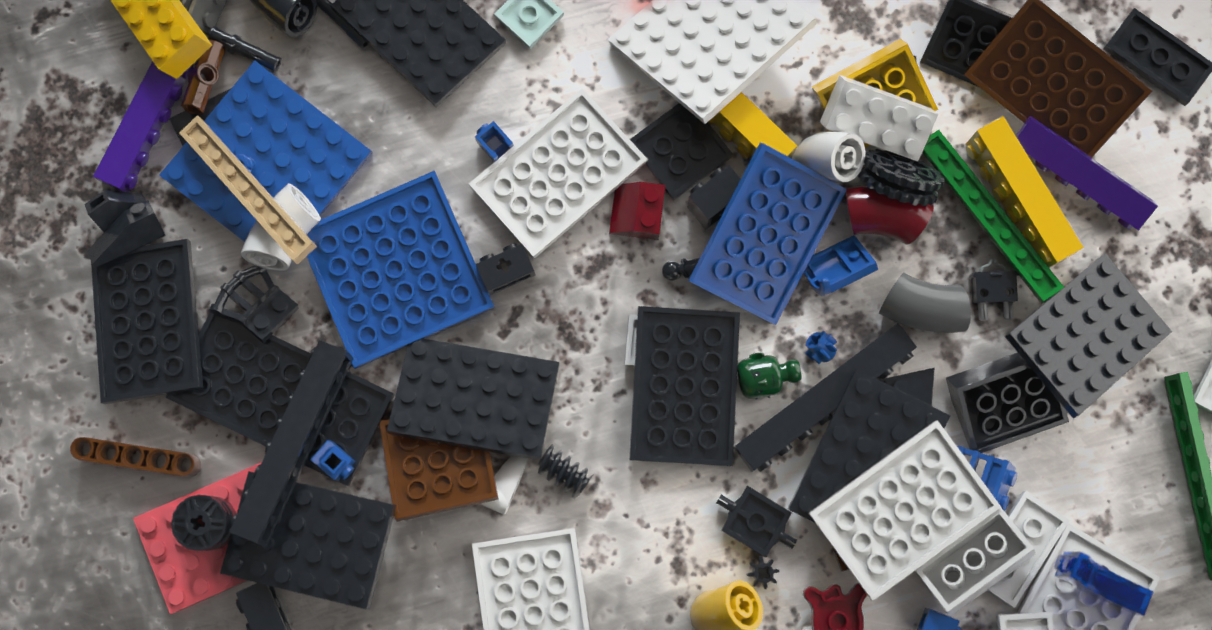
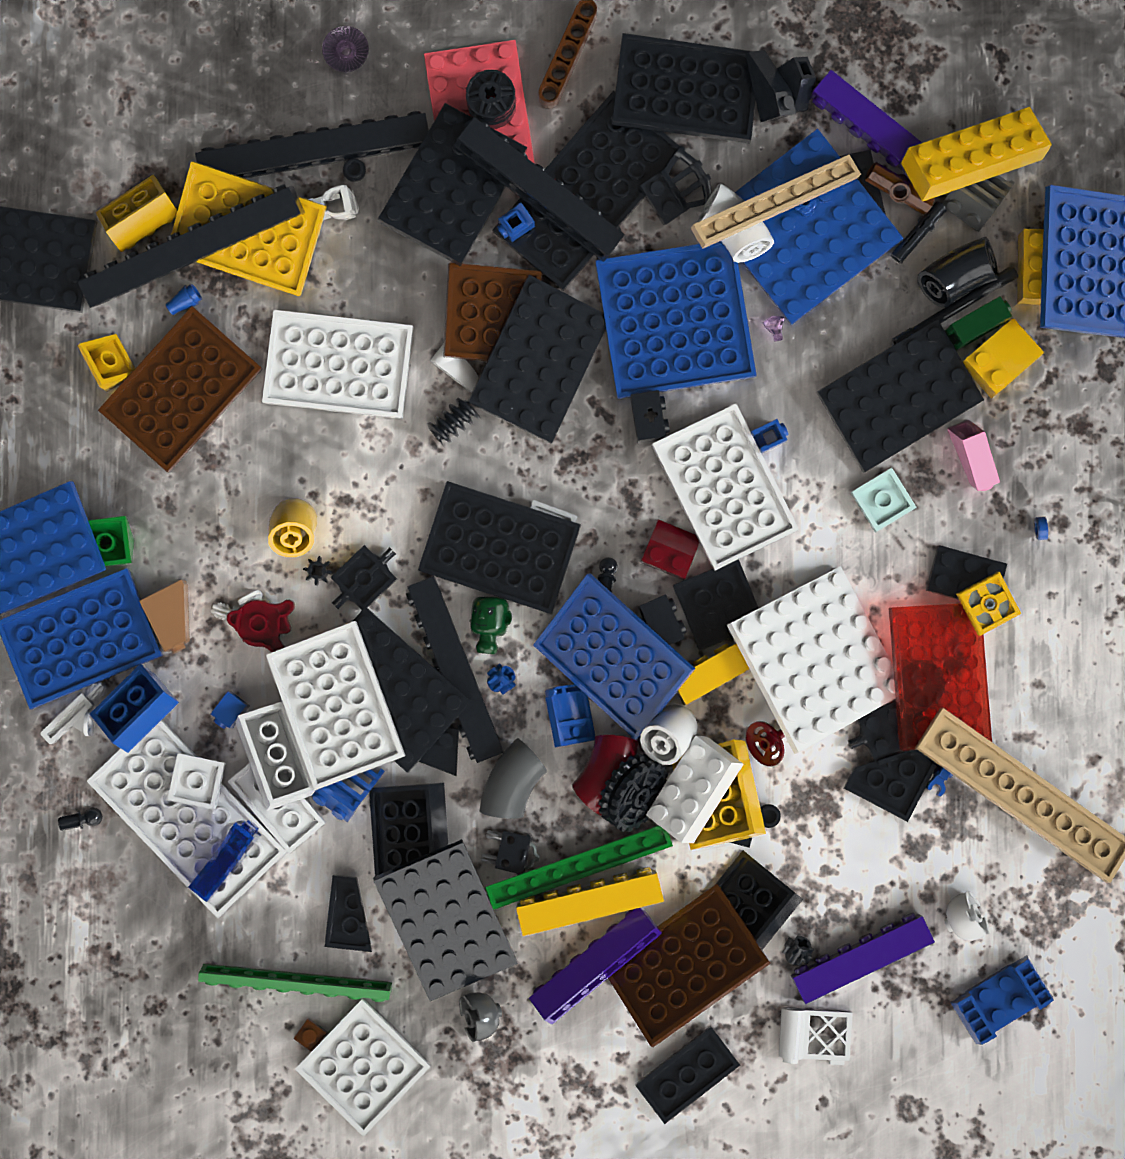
camera: 105 degrees right, 5 degrees up
none -> black wing [324,875,372,952]
none -> dark grey cylinder [459,992,502,1042]
none -> dark red dish [746,721,785,767]
none -> black plate [760,804,781,828]
none -> clear purple rock [763,316,785,342]

